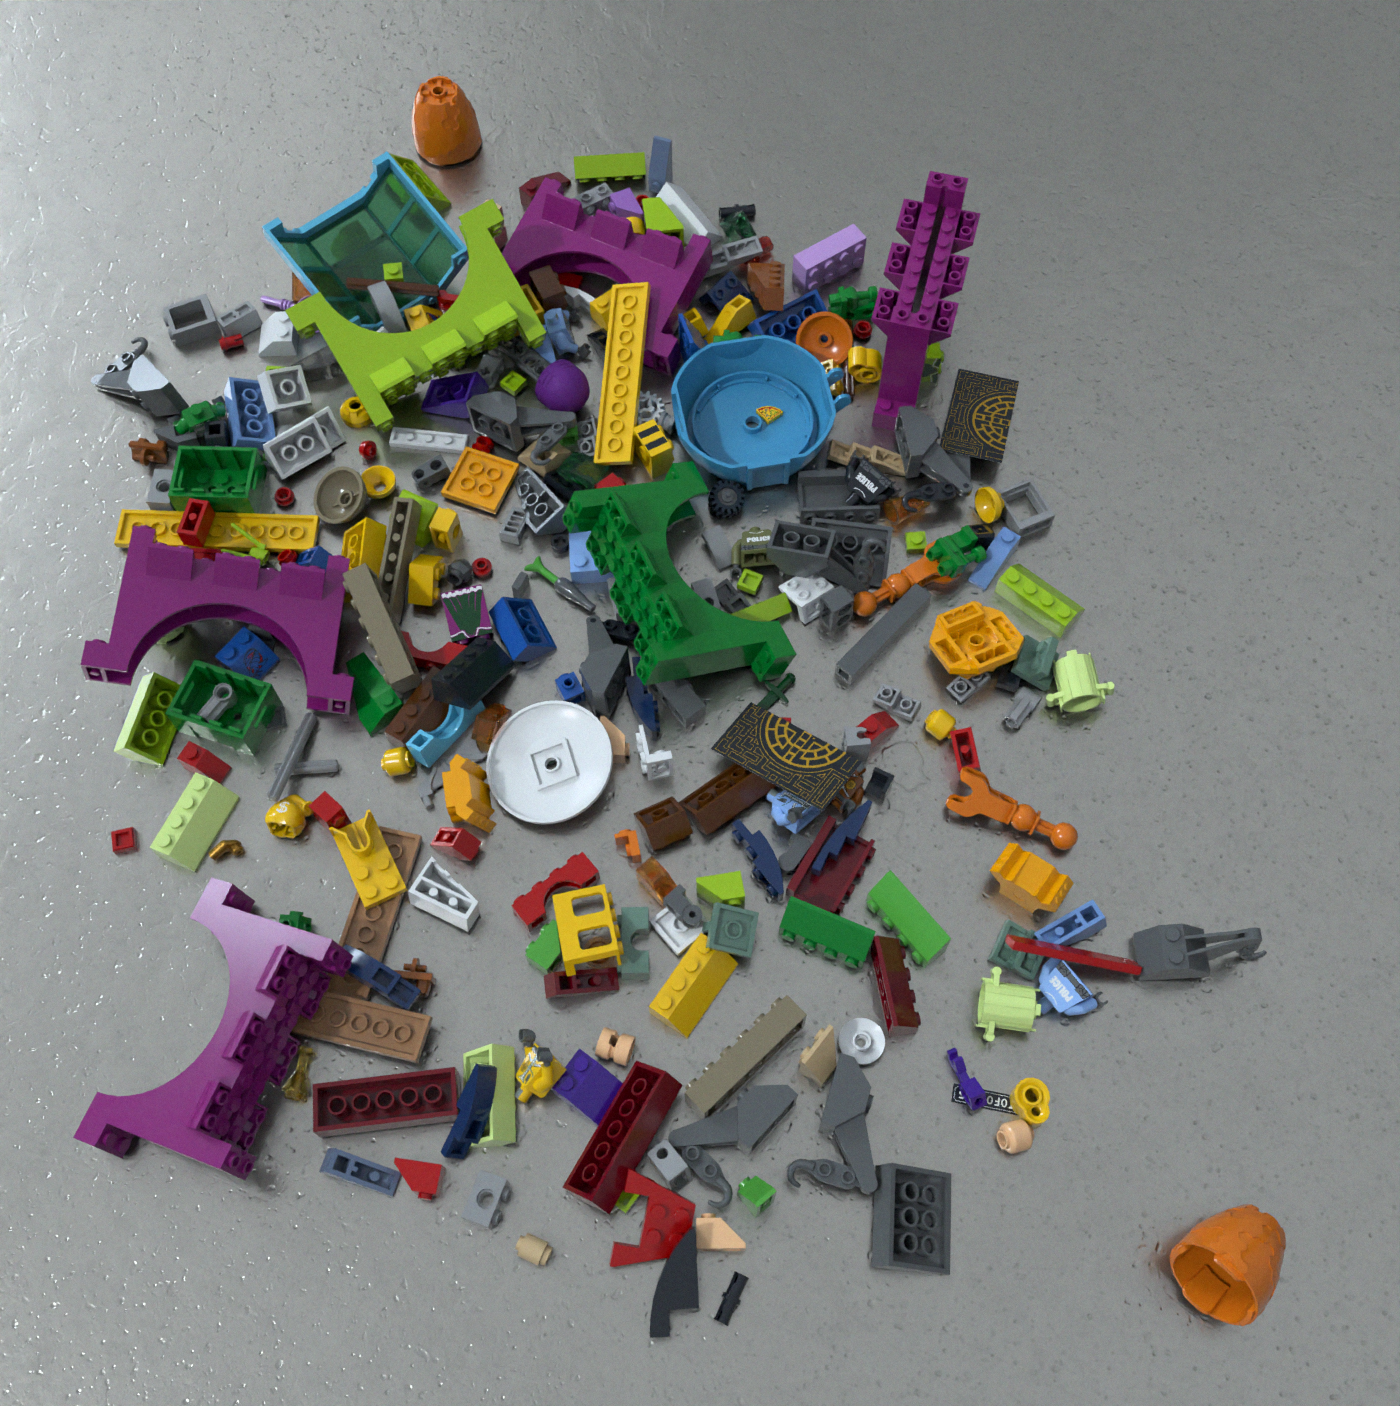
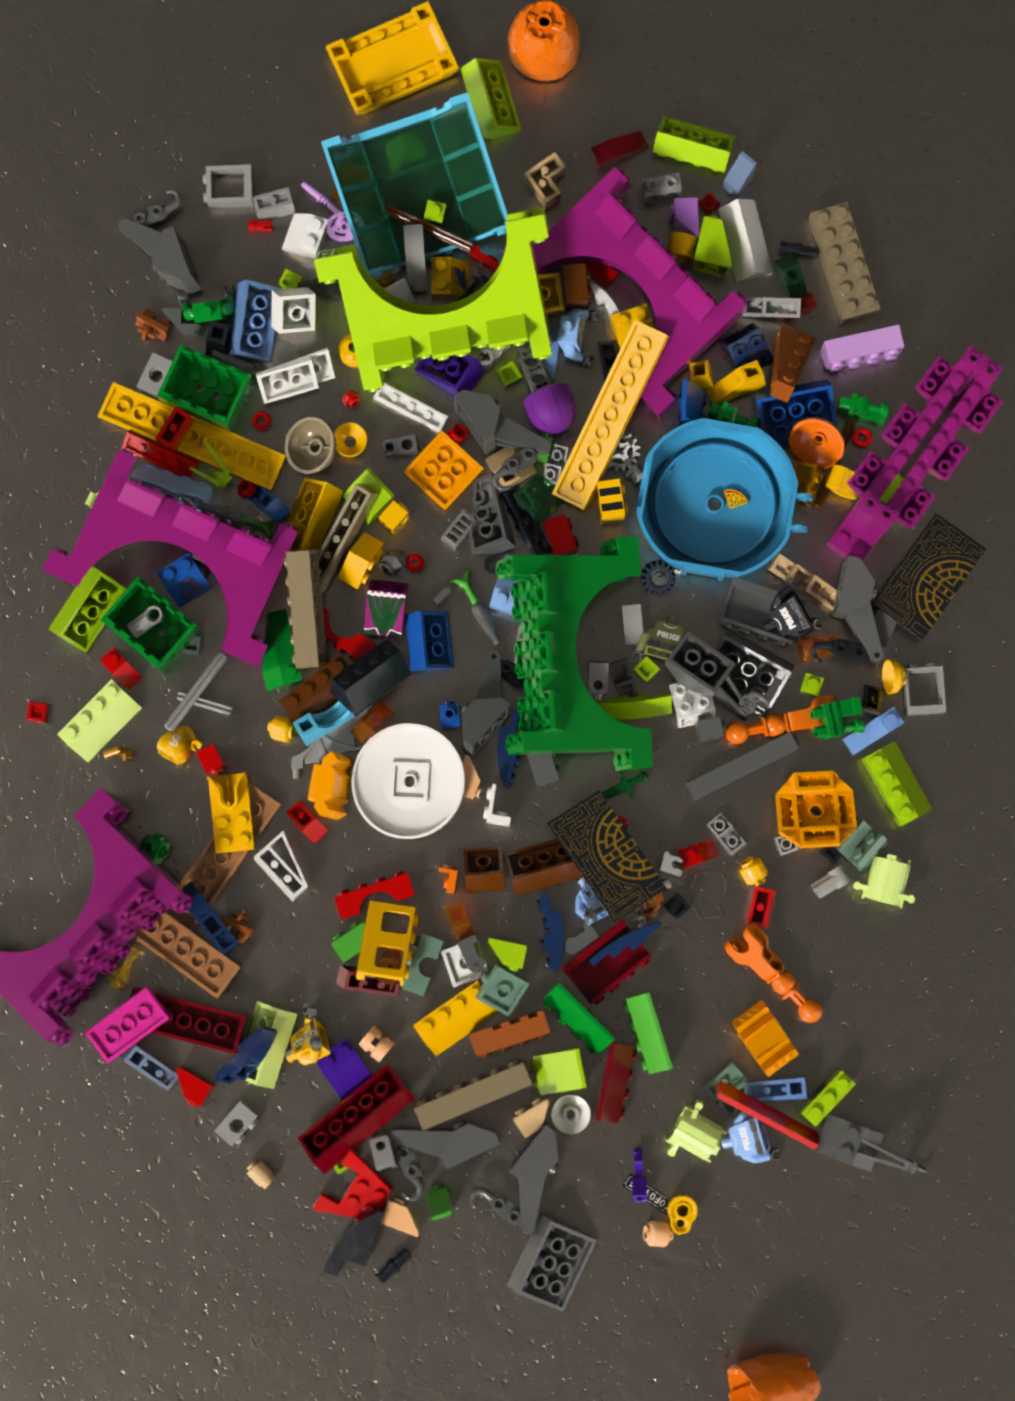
camera: 25 degrees right, 20 degrees up
none -> dark pink plate [84,986,171,1064]
none -> yellow slope [326,1,459,115]
none -> dark orange wedge [469,1009,551,1059]
none -> lime slope [529,1047,587,1095]
none -> lime arch [799,1069,856,1127]
none -> dark tan brick [808,202,880,325]

